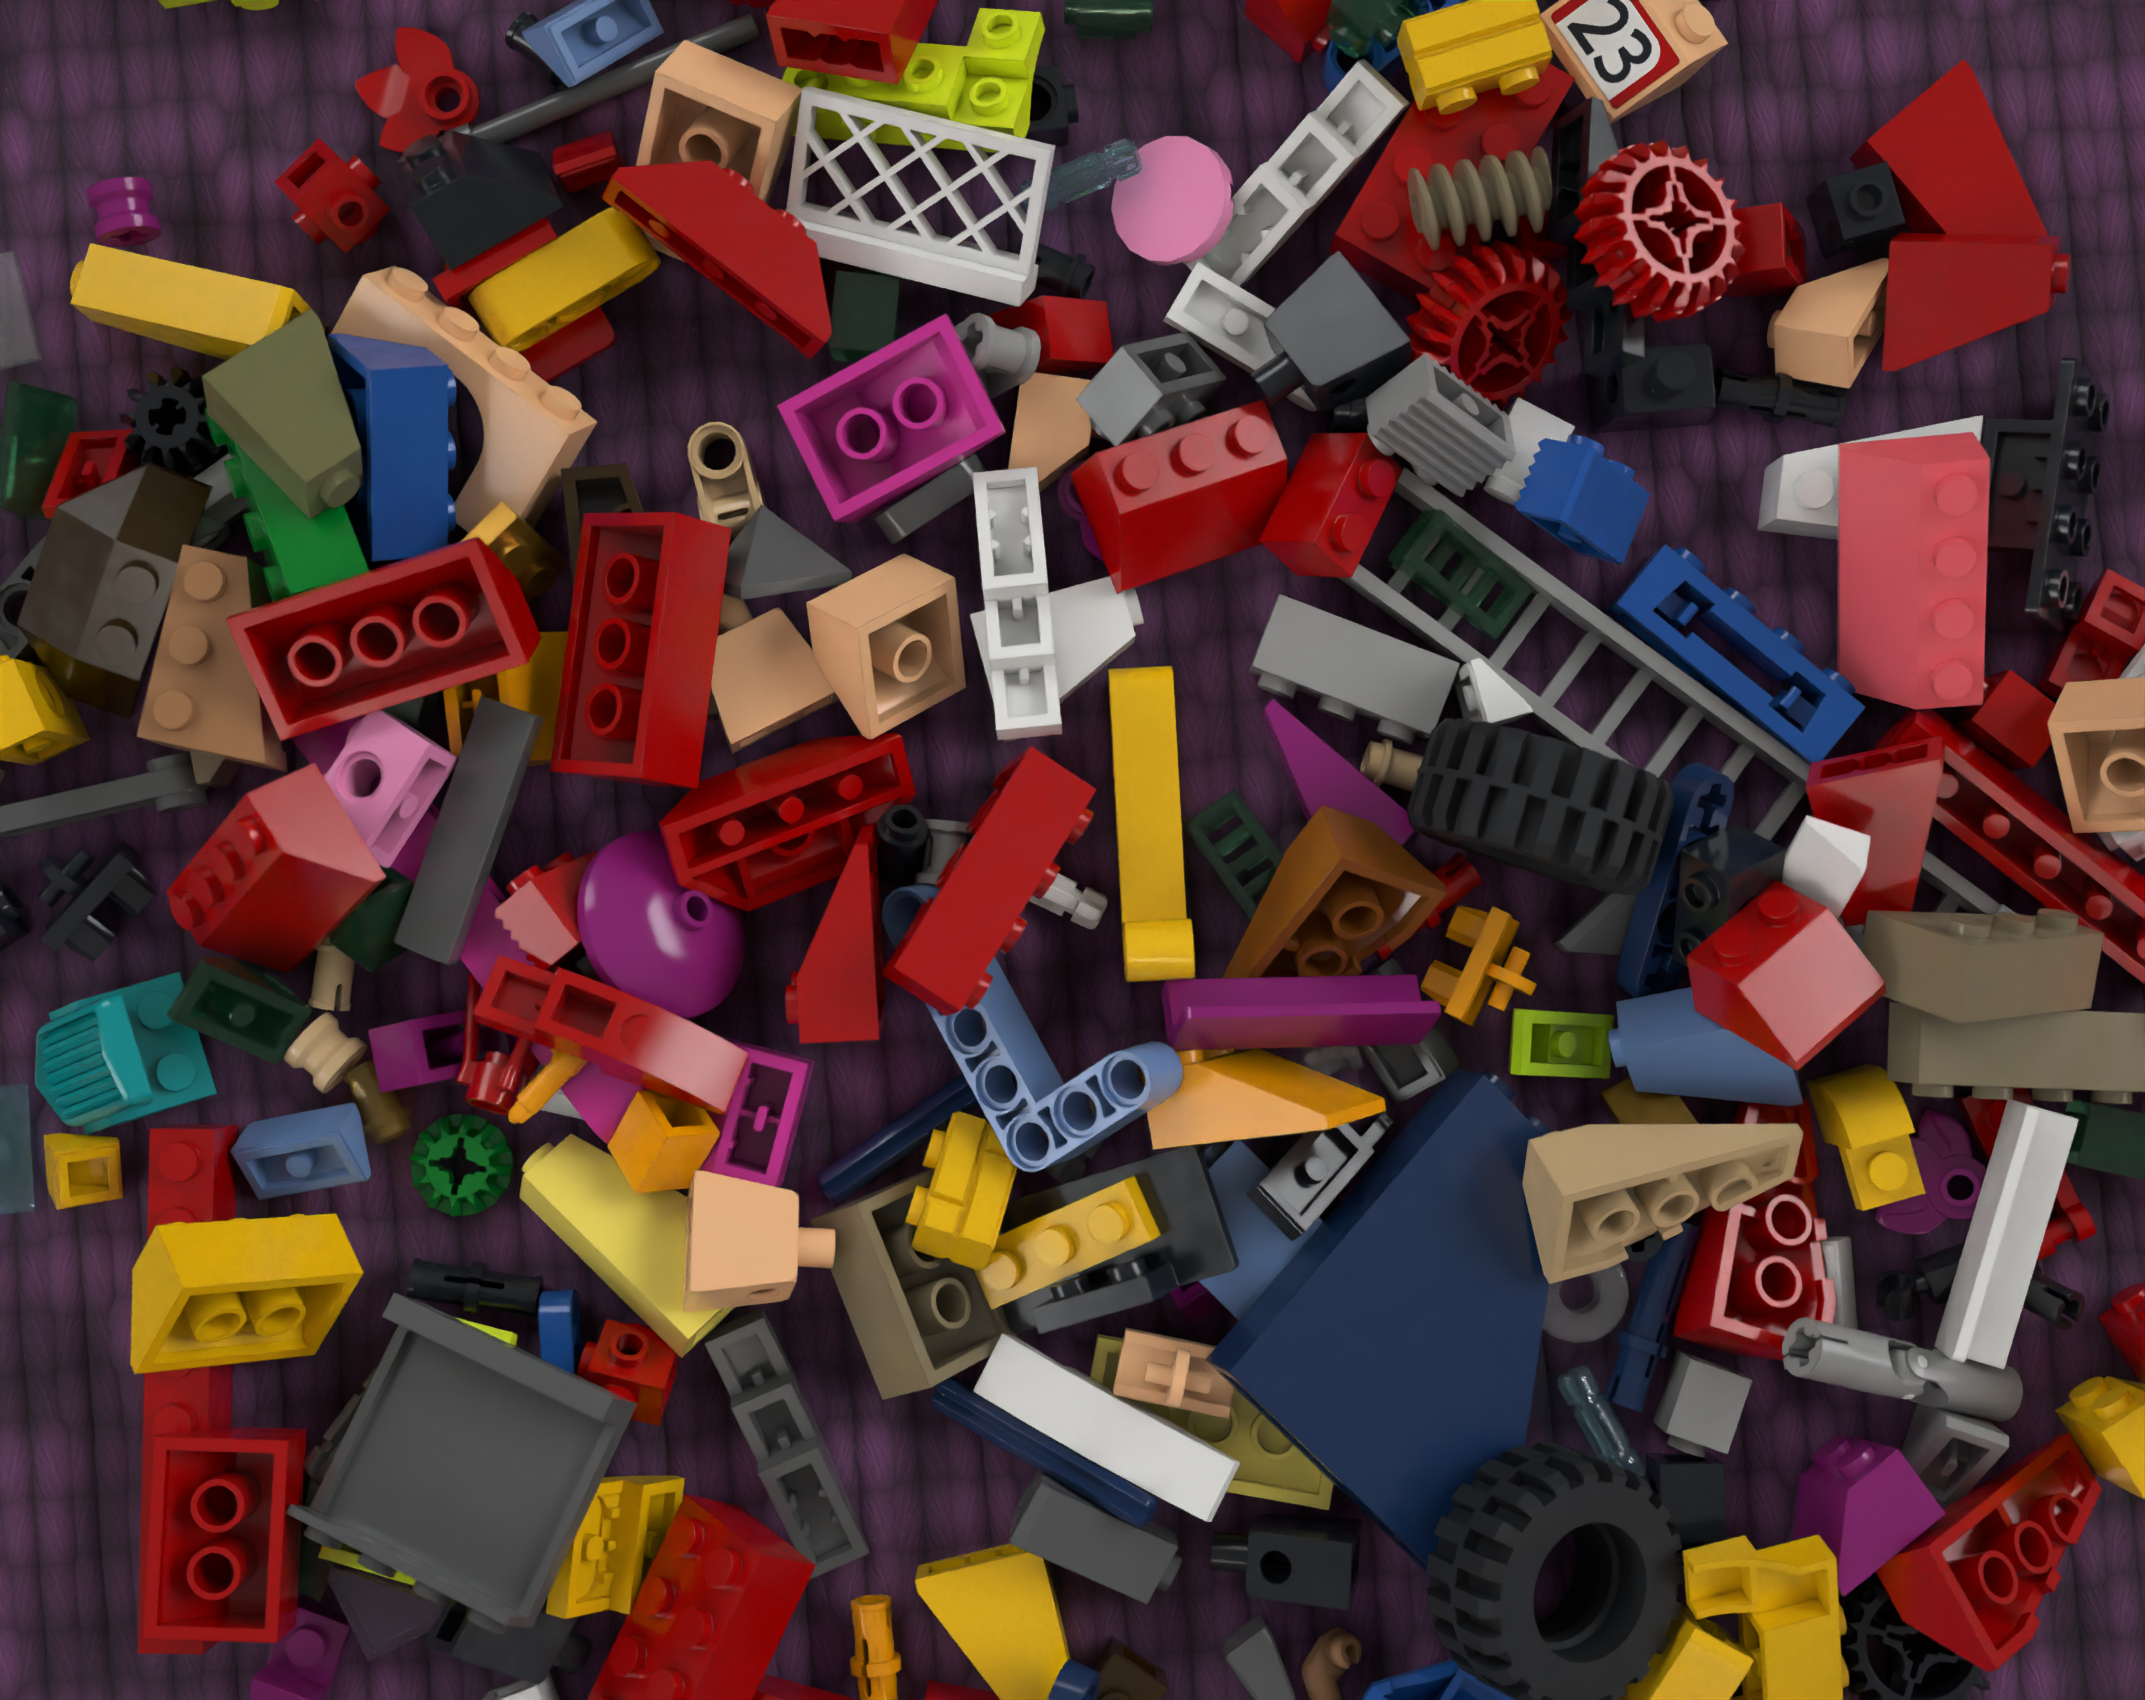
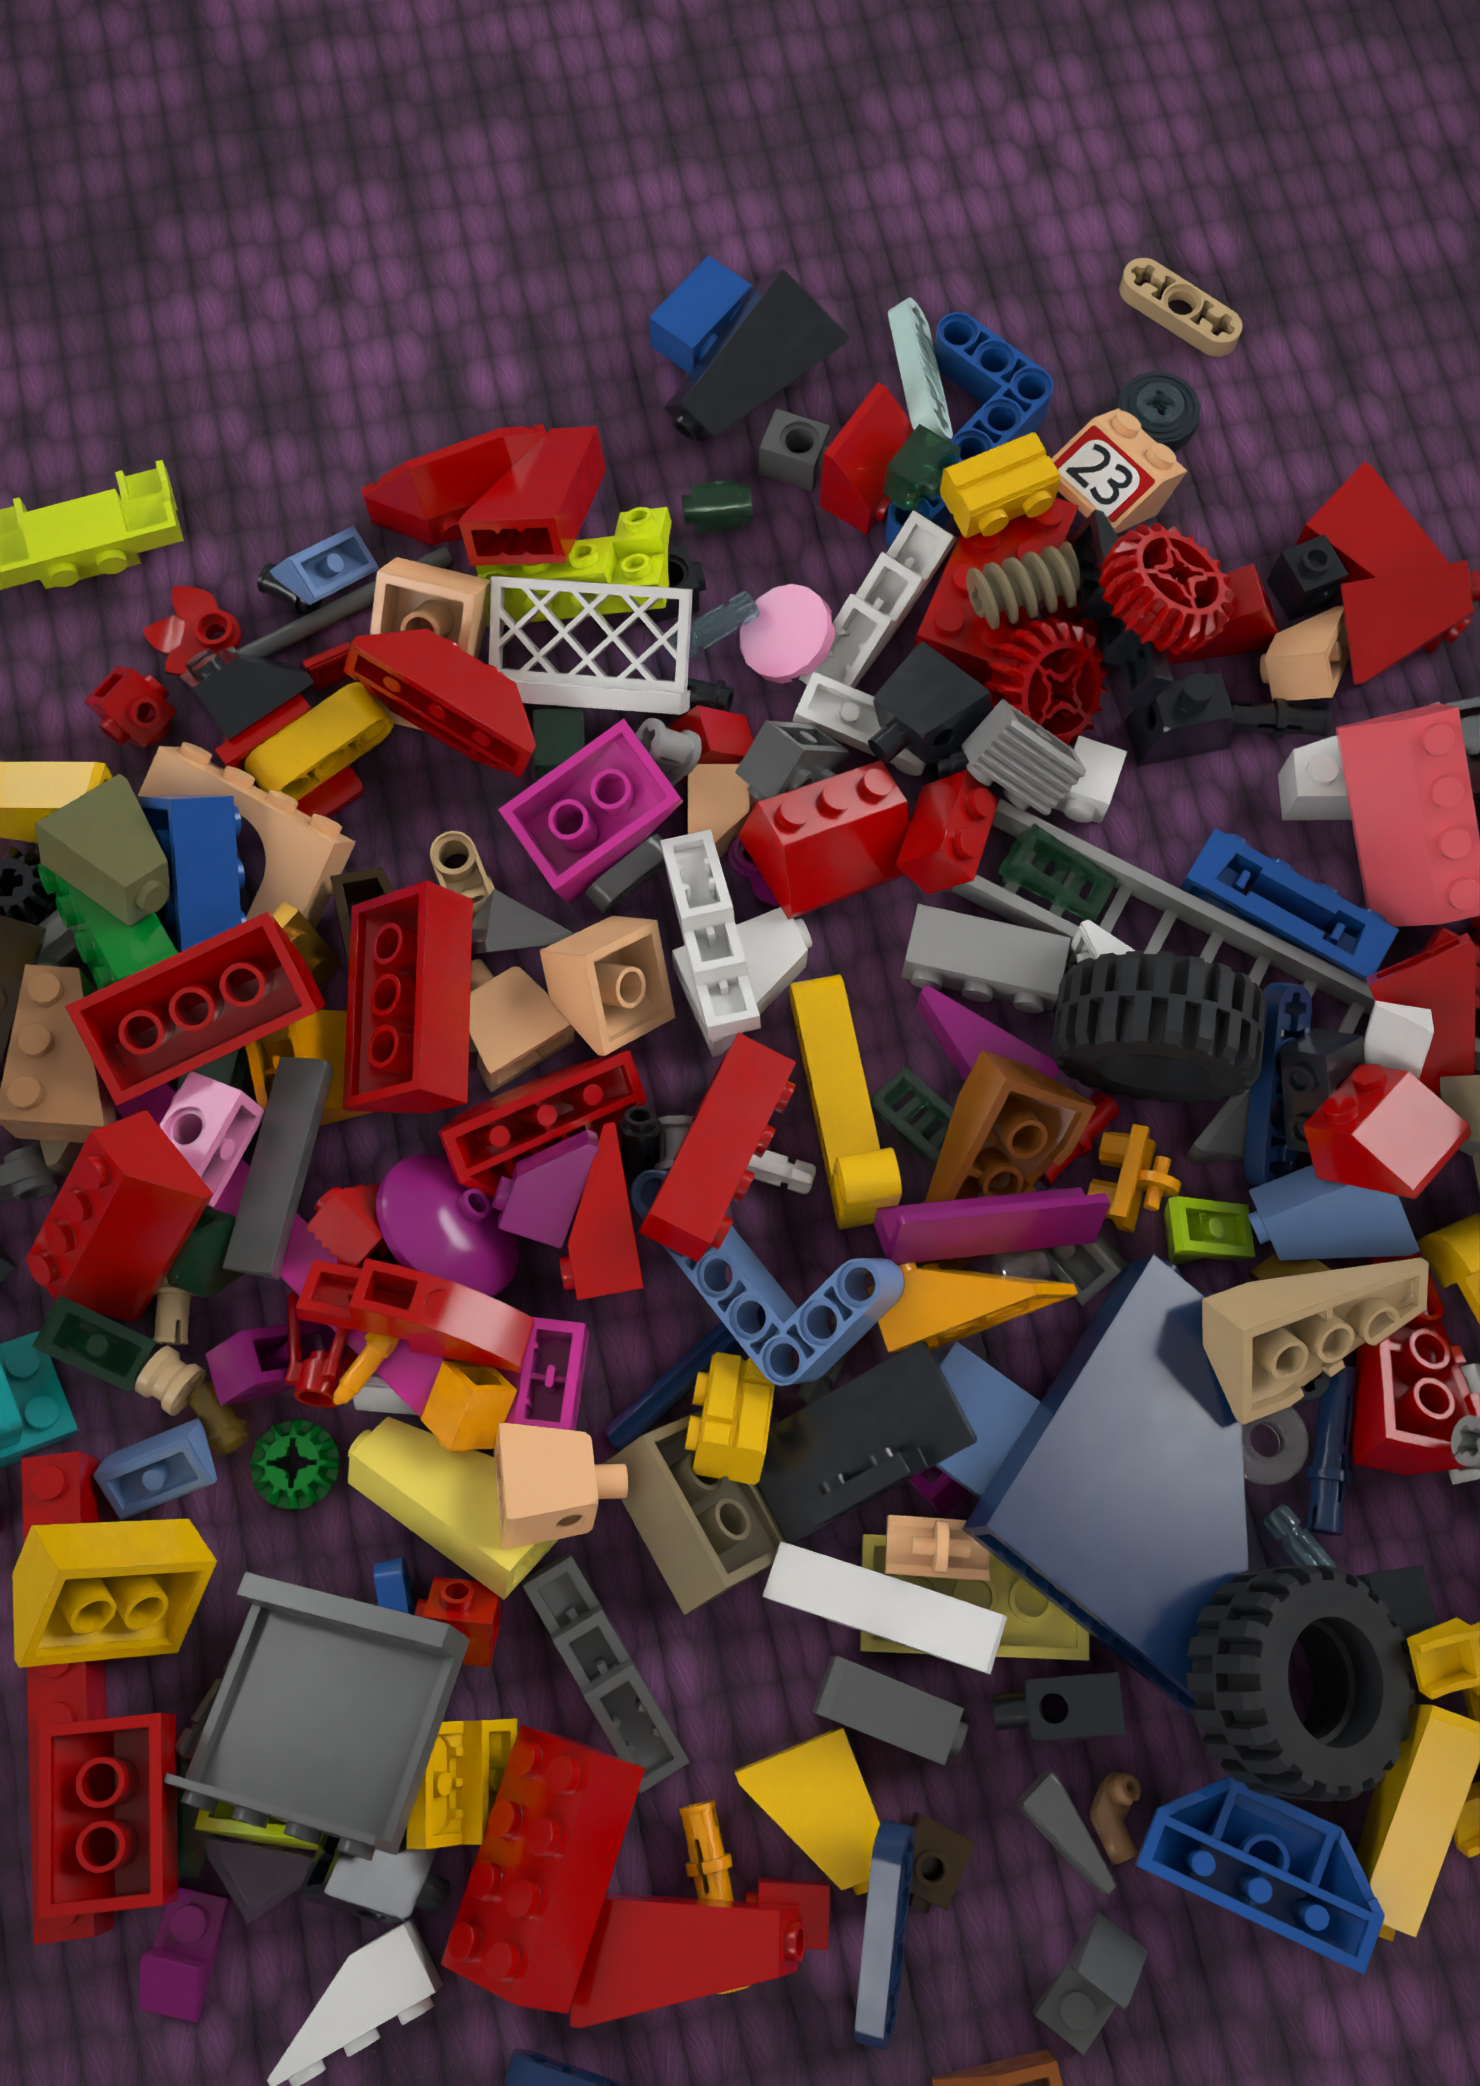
camera: 10 degrees left, 15 degrees down
black pin [407,1258,544,1318] -> none
dark blue axle [931,1377,1159,1527] -> none
yellow plate [974,1175,1161,1310] -> none
hinge [1246,1082,1393,1241] -> none
tan pin [1360,738,1424,792] -> none
blue brick [1514,434,1651,565] -> none
light grey brick [1653,1350,1752,1458] -> none
none -> magenta slope [491,1130,599,1249]

